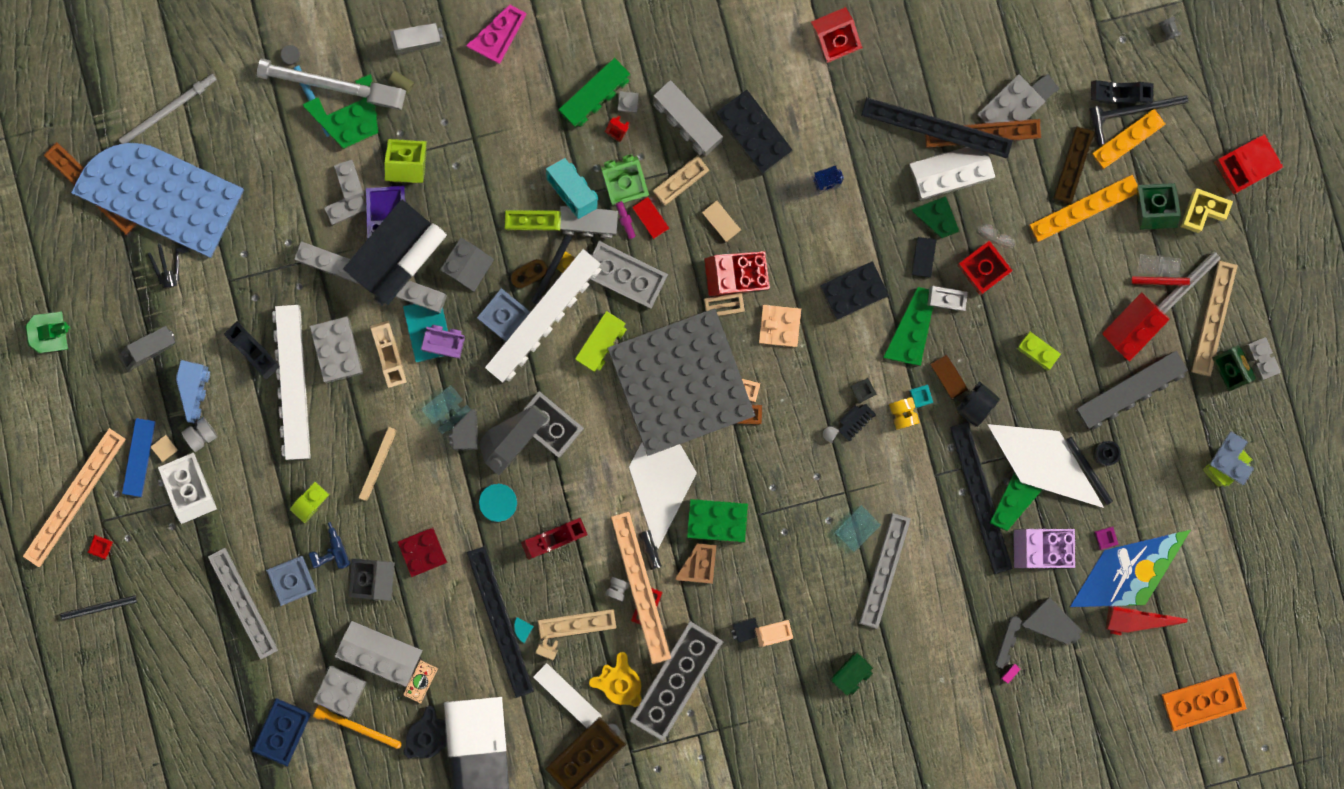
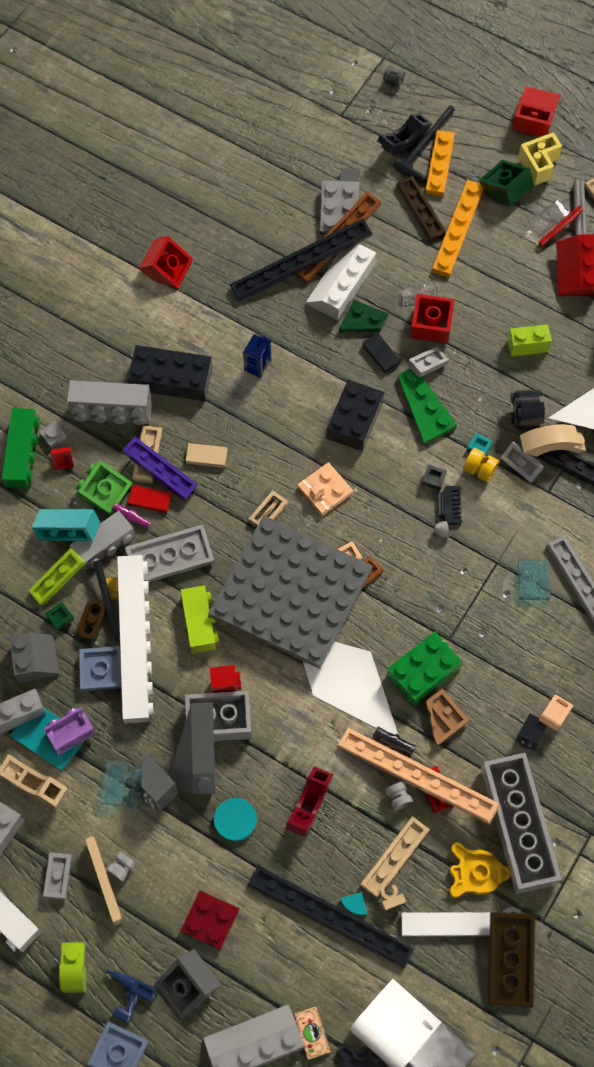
camera: 40 degrees left, 20 degrees down
red slope [704,251,770,296] -> none
reddish brown slope [930,355,968,399] -> none
none -> light grey plate [43,852,72,900]
none -> dark green plate [45,602,74,631]
none -> light grey wheel [105,851,136,882]
none -> dark purple plate [122,436,198,501]
none -> red brick [209,665,242,693]
none -> light grey plate [501,442,545,483]
none -> tan arch [520,424,586,457]

